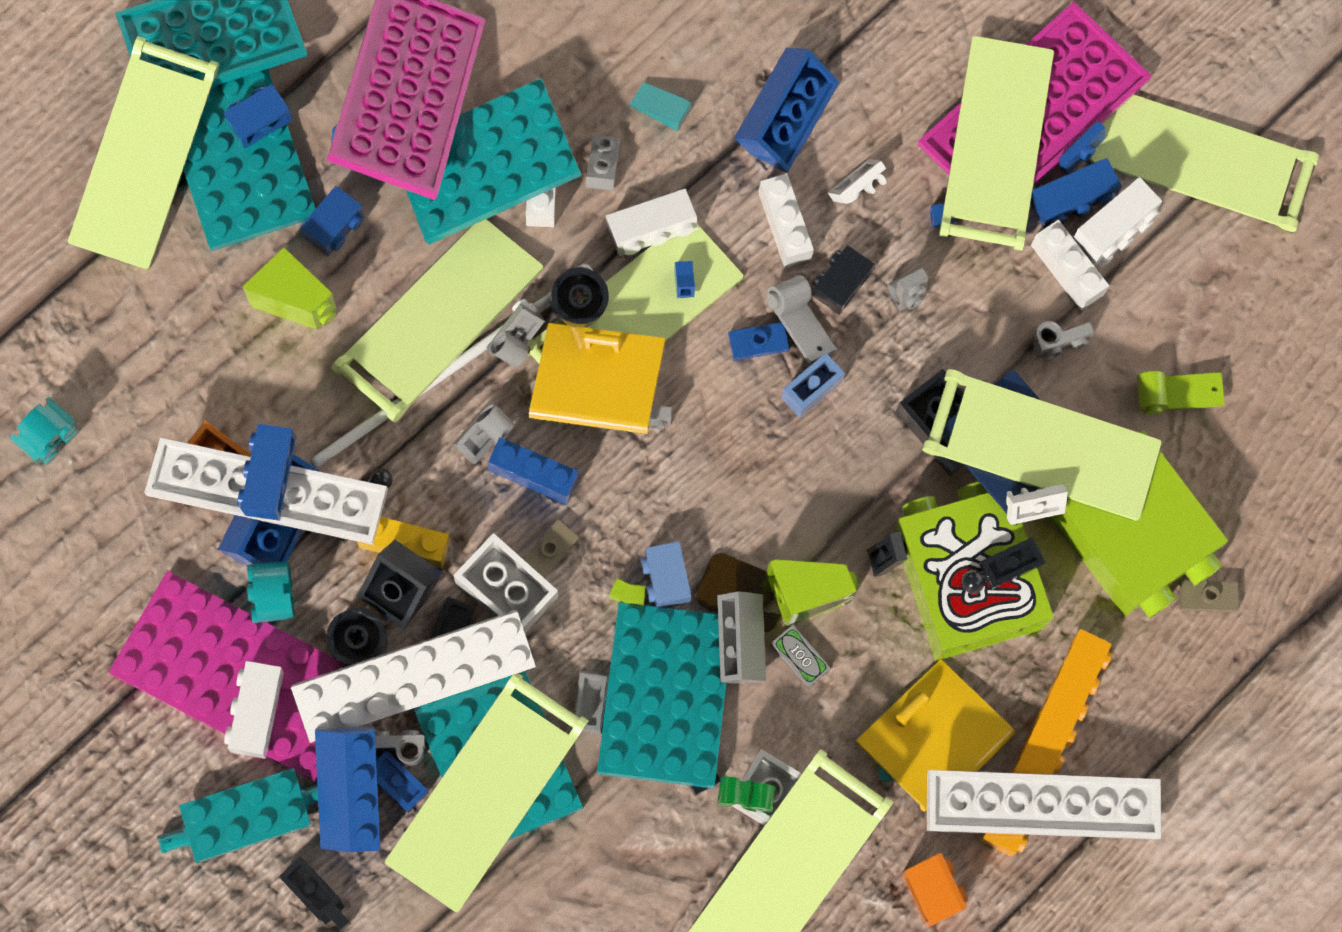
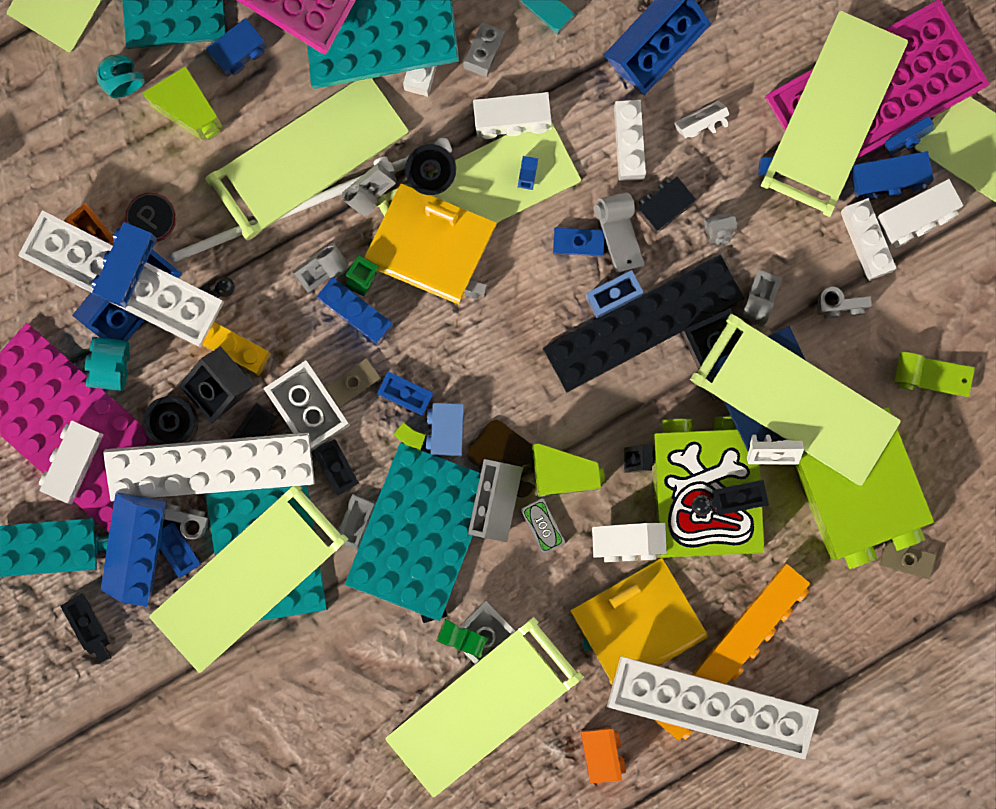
camera: 20 degrees right, 10 degrees up
none -> teal helmet [96,54,145,99]
none -> black tile [125,192,176,242]
none -> black plate [313,439,360,496]
none -> green leg [345,255,379,297]
none -> blue plate [377,371,434,416]
none -> black plate [543,254,745,393]
none -> white brick [592,523,667,562]
none -> light grey plate [740,270,782,326]

